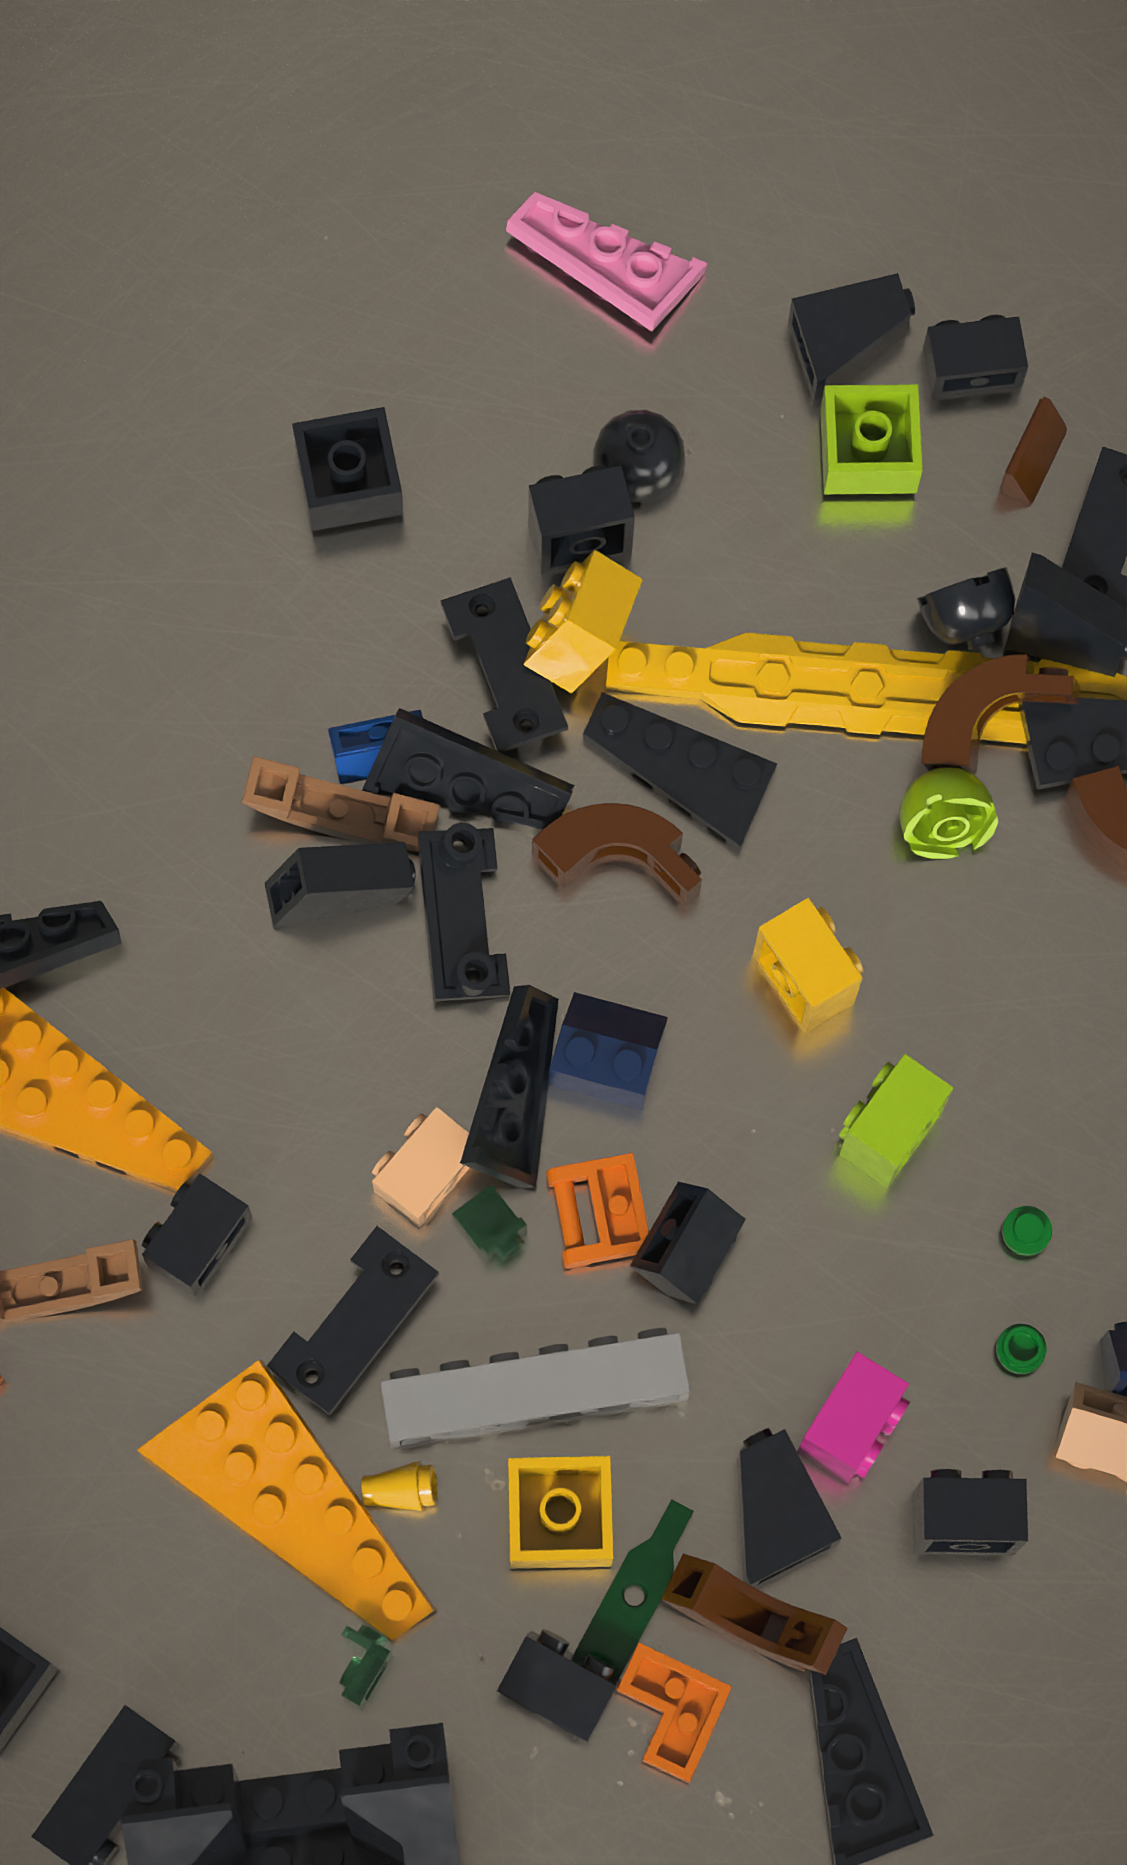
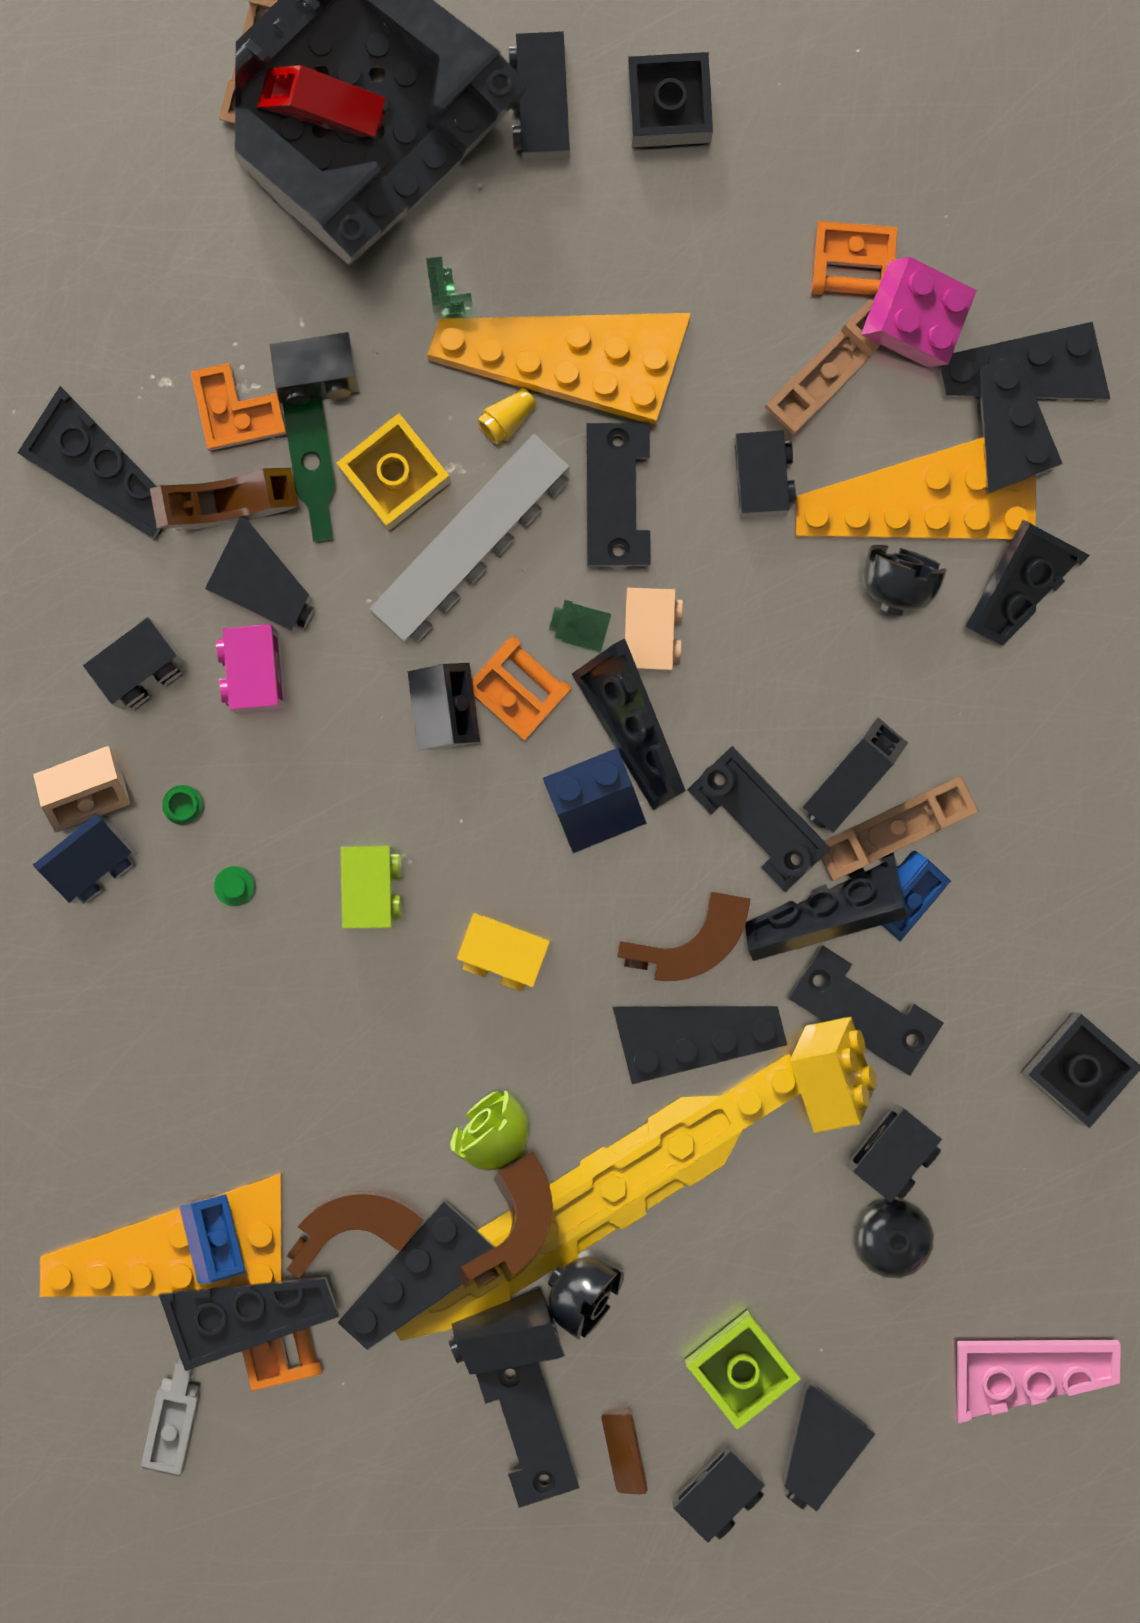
camera: 145 degrees right, 15 degrees up
none -> black cylinder [863,545,947,616]

